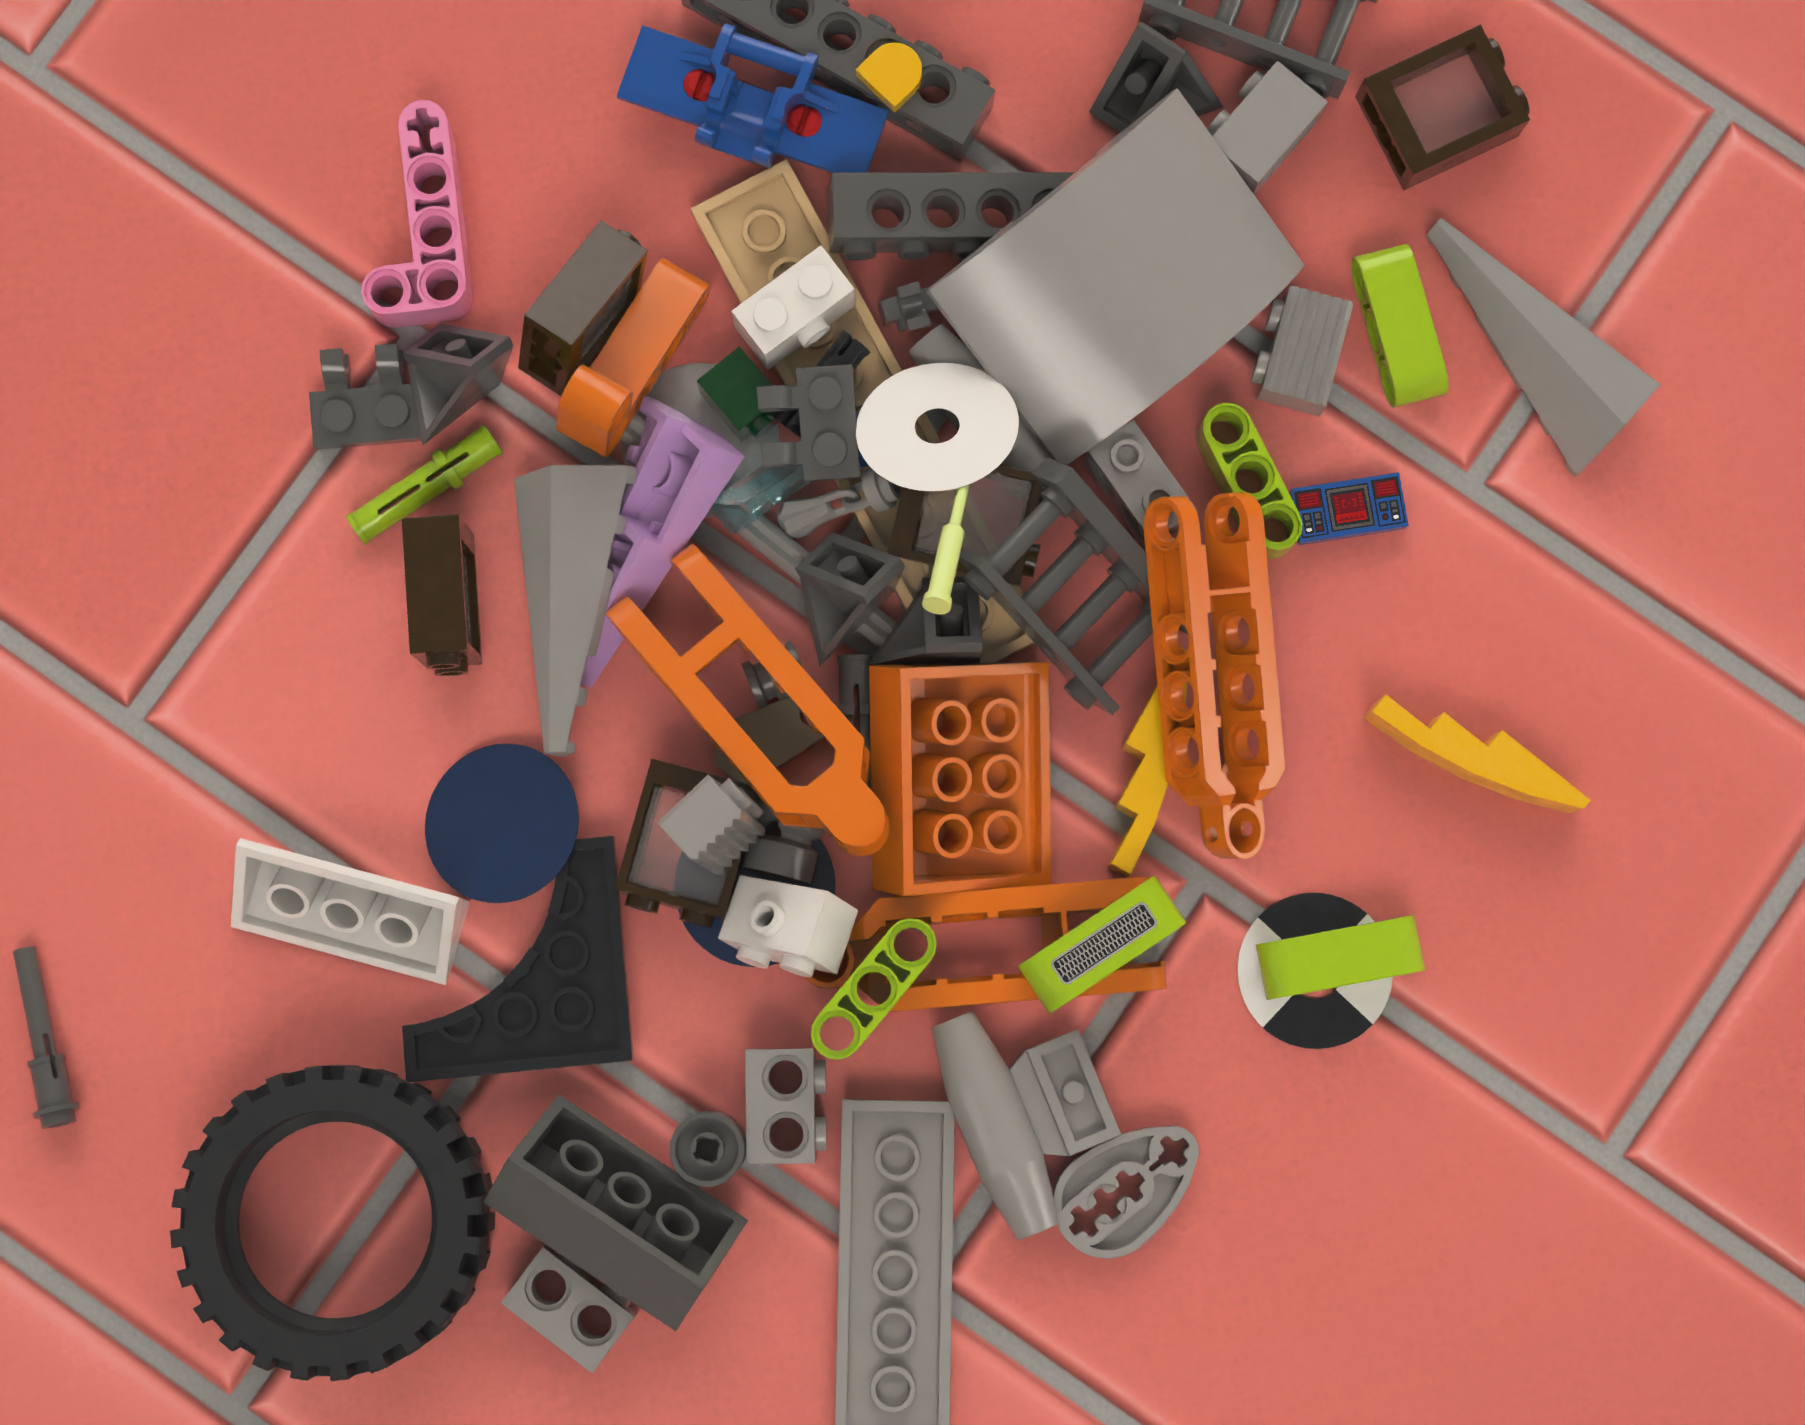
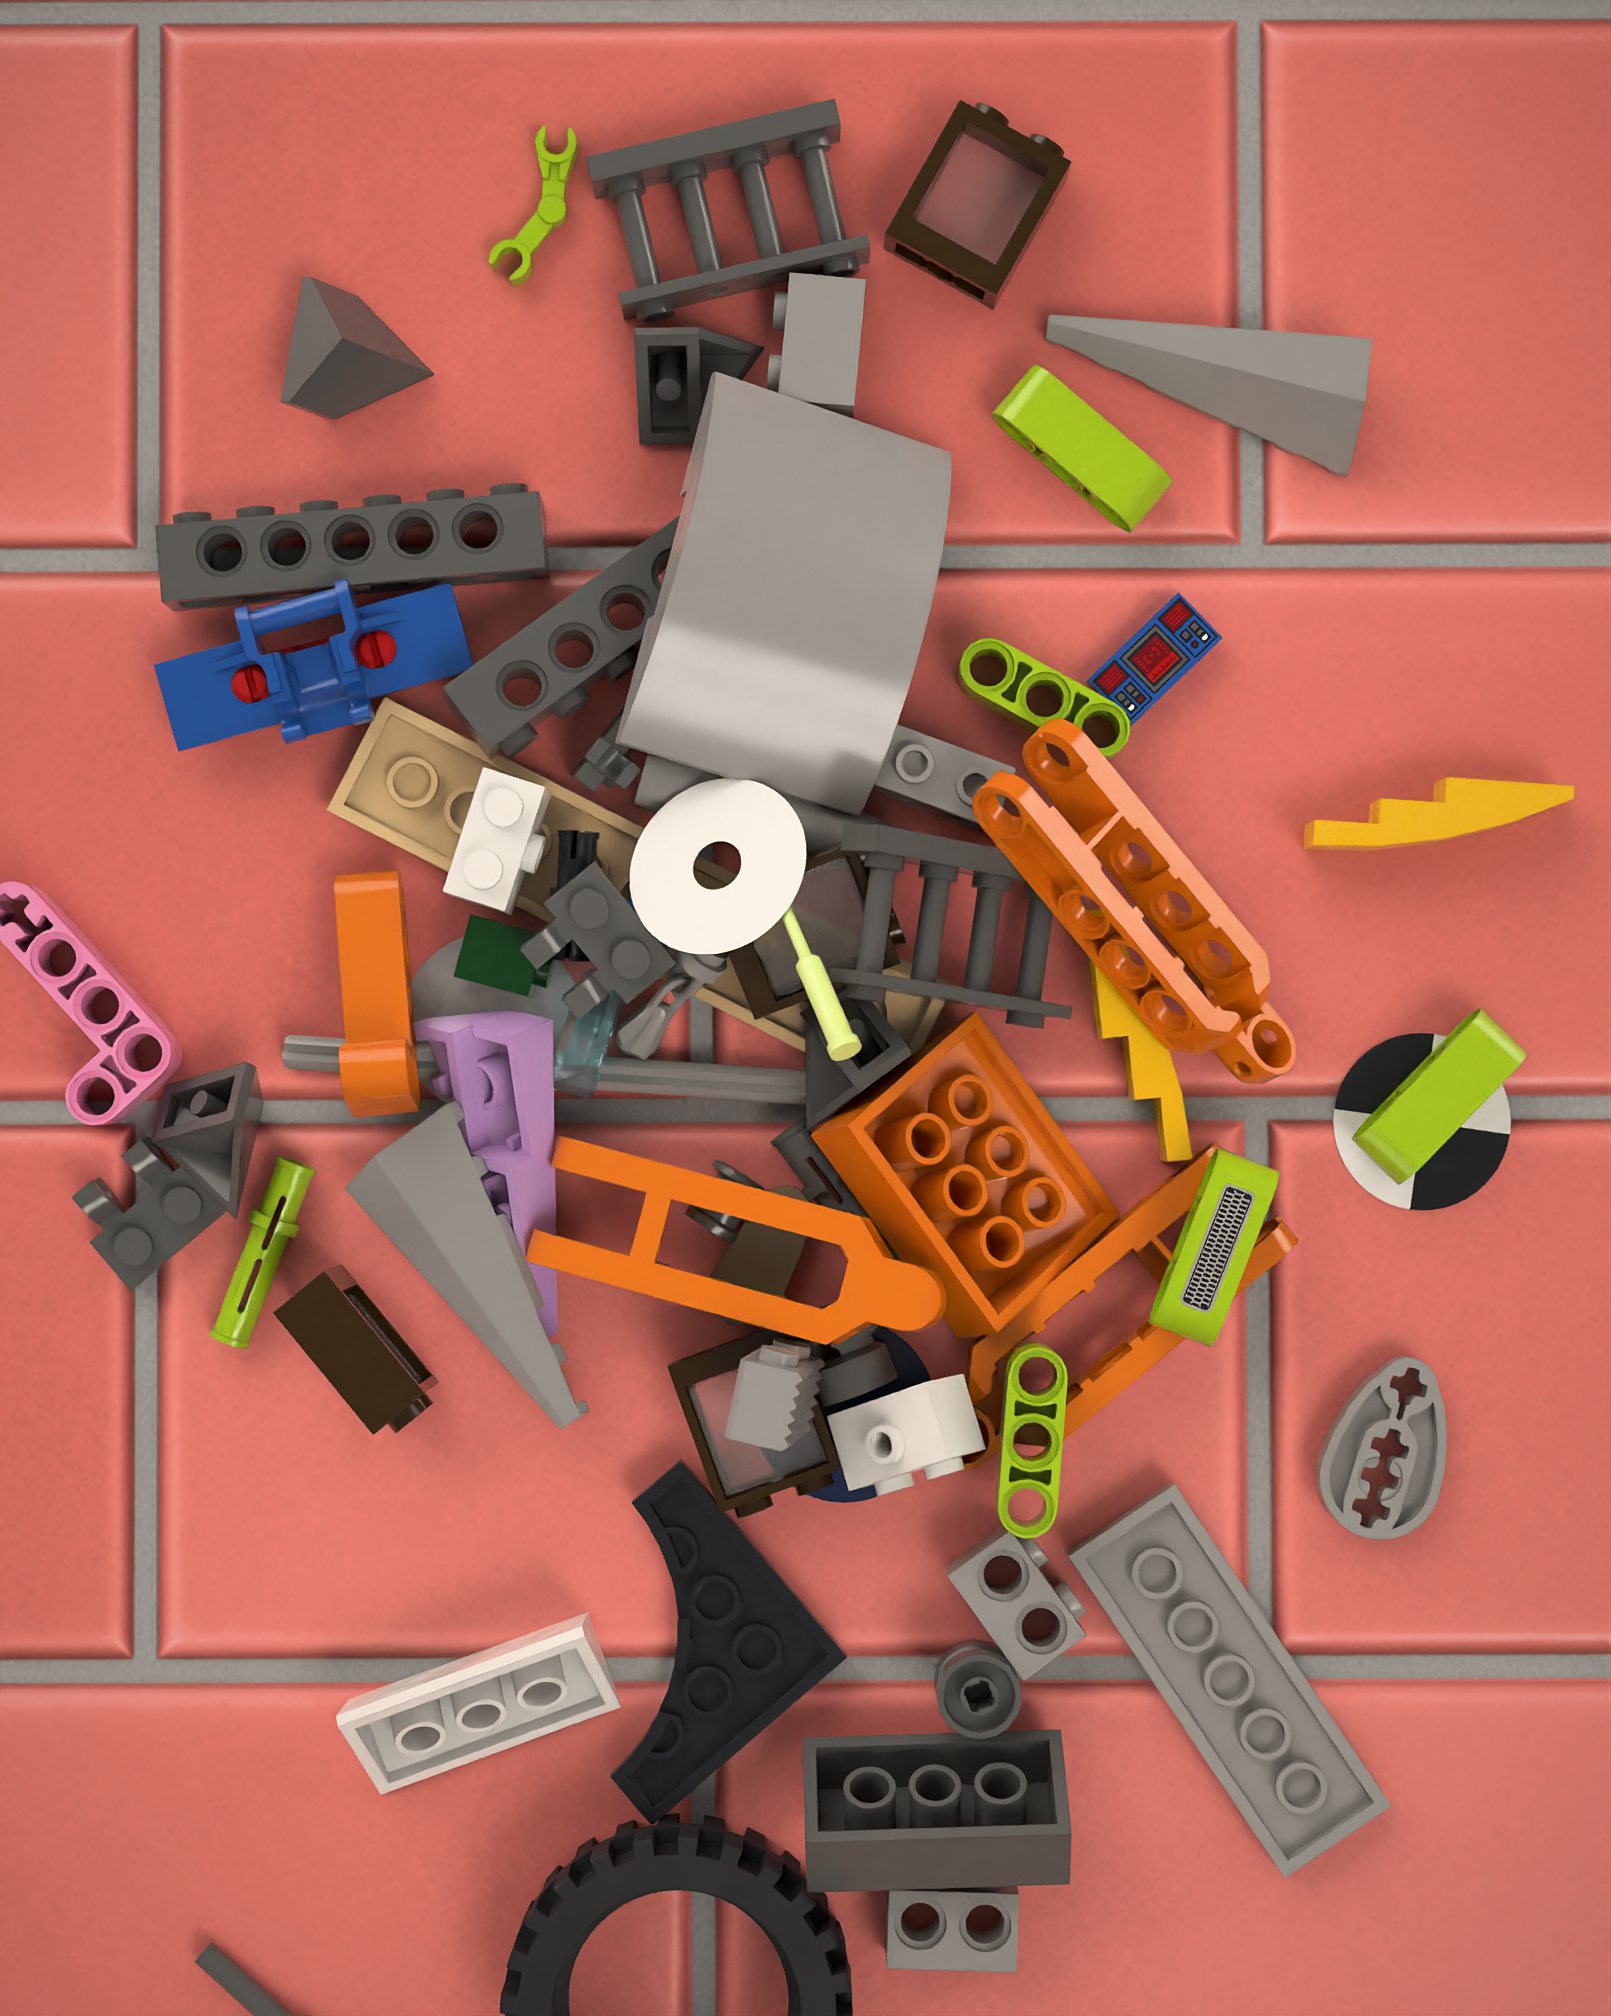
camera: 30 degrees left, 5 degrees up
dark blue sticker [425,744,579,903] -> none
window [518,220,648,396] -> none
dark grey slope [795,532,905,666] -> none
yellow tile [856,43,922,113] -> none
light grey plate [931,1011,1121,1240] -> none
light grey brick [1251,286,1354,417] -> none

